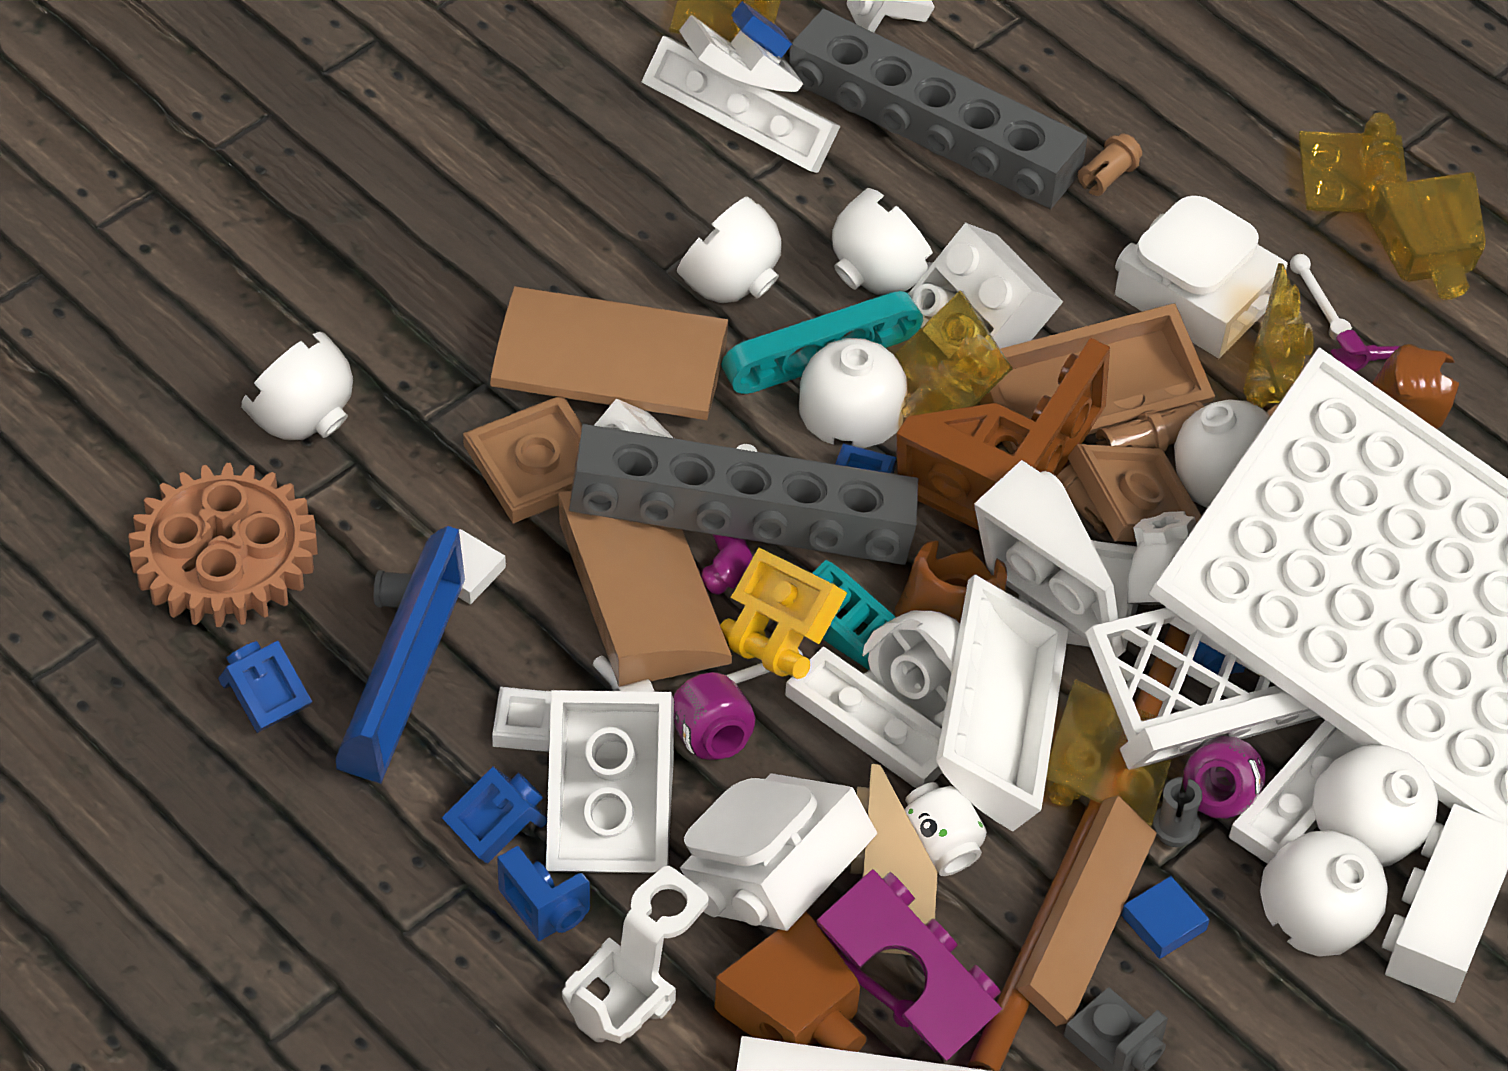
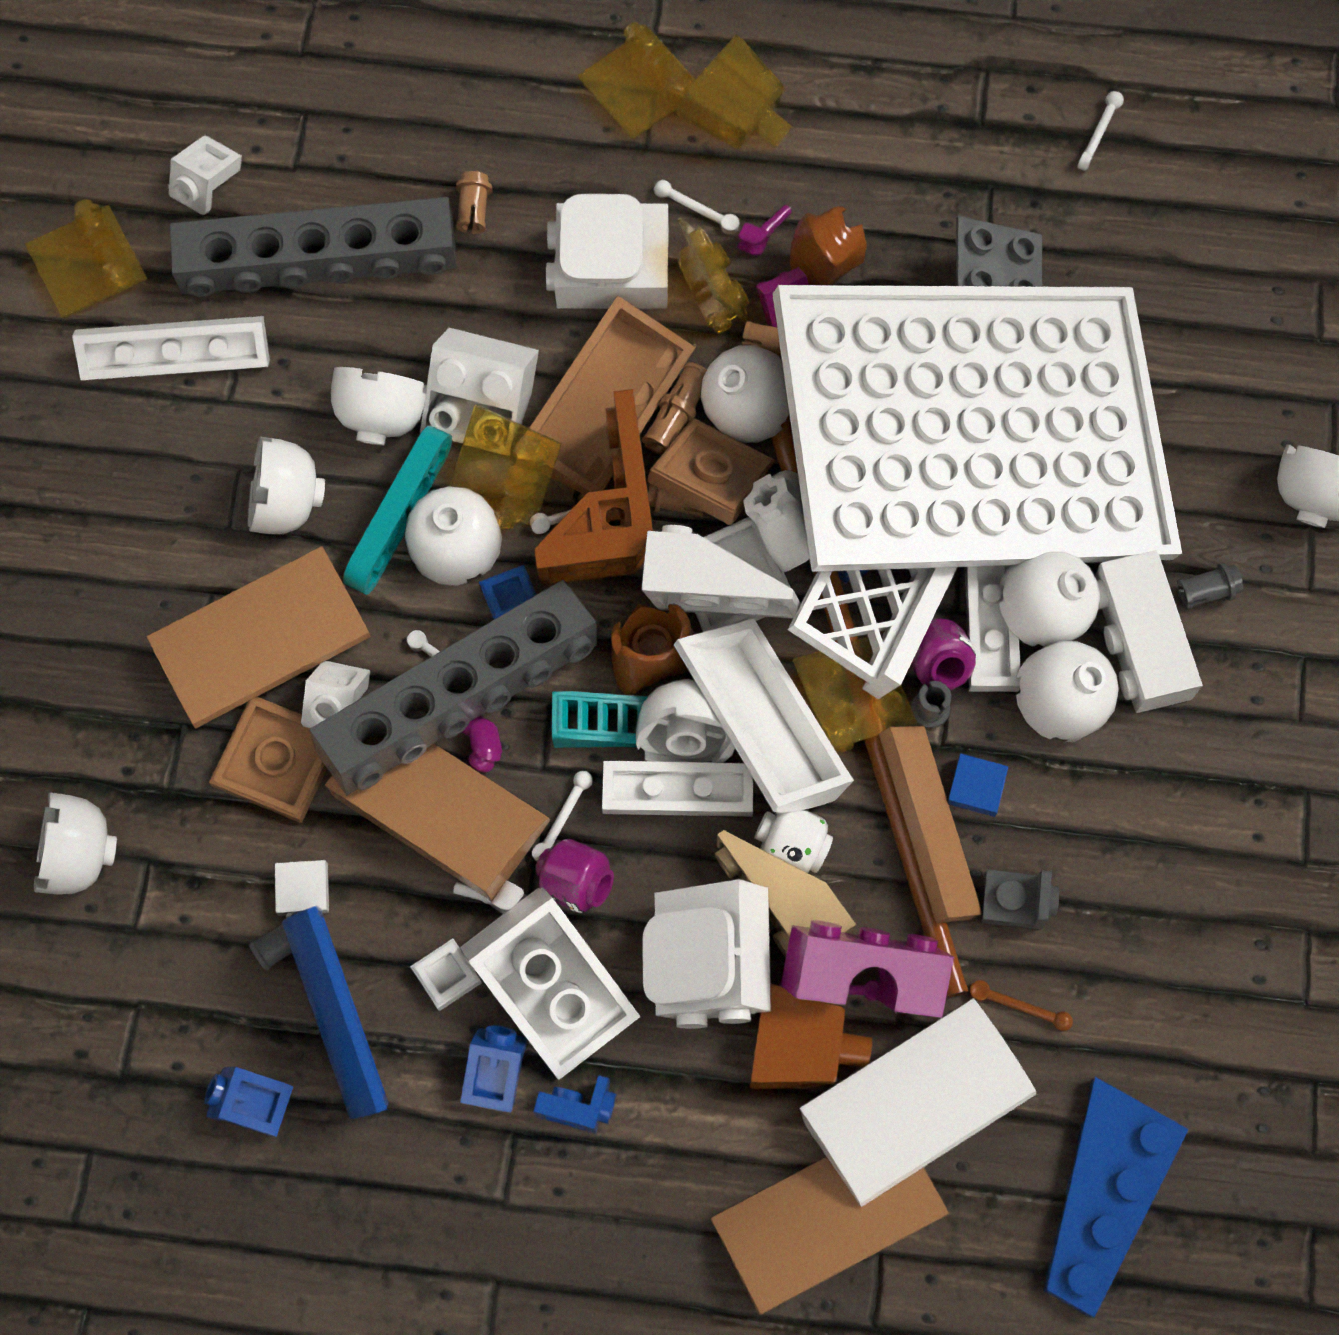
camera: 35 degrees left, 20 degrees up
nougat gear [128,463,318,627] -> none
white piece [562,866,709,1044] -> none
white slope [679,15,803,92] -> none
yellow plate [720,547,847,679] -> none
blue tile [731,1,792,58] -> none

